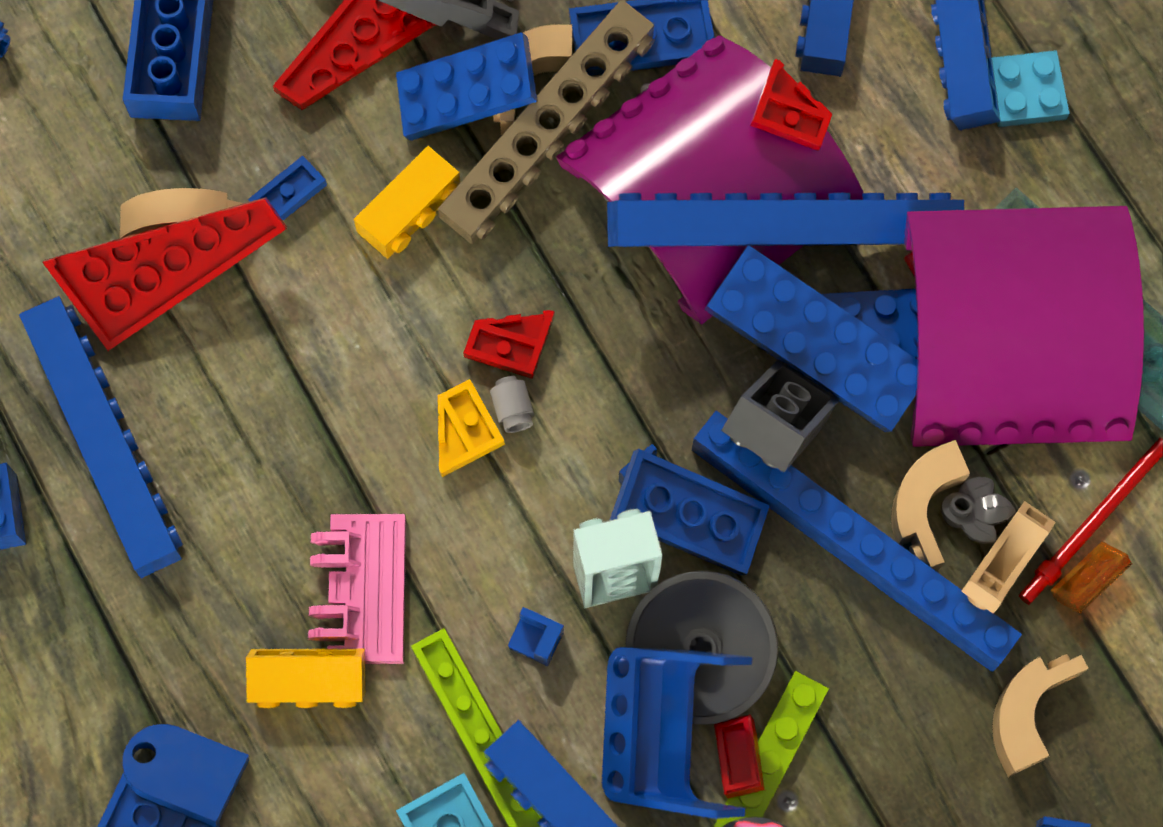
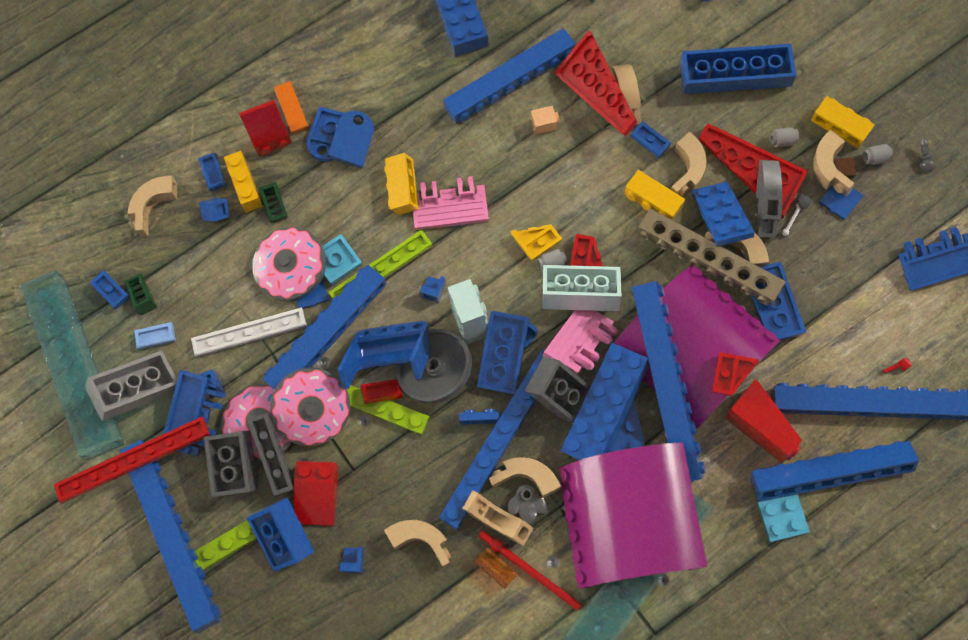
camera: 90 degrees right, 0 degrees up
none -> blue plate [459,409,499,425]
none -> light nougat brick [531,106,559,135]
none -> light aqua brick [542,265,621,311]
none -> bright pink hinge [543,310,618,374]
none -> tan arch [671,132,706,196]
none -> red slope [724,379,802,463]

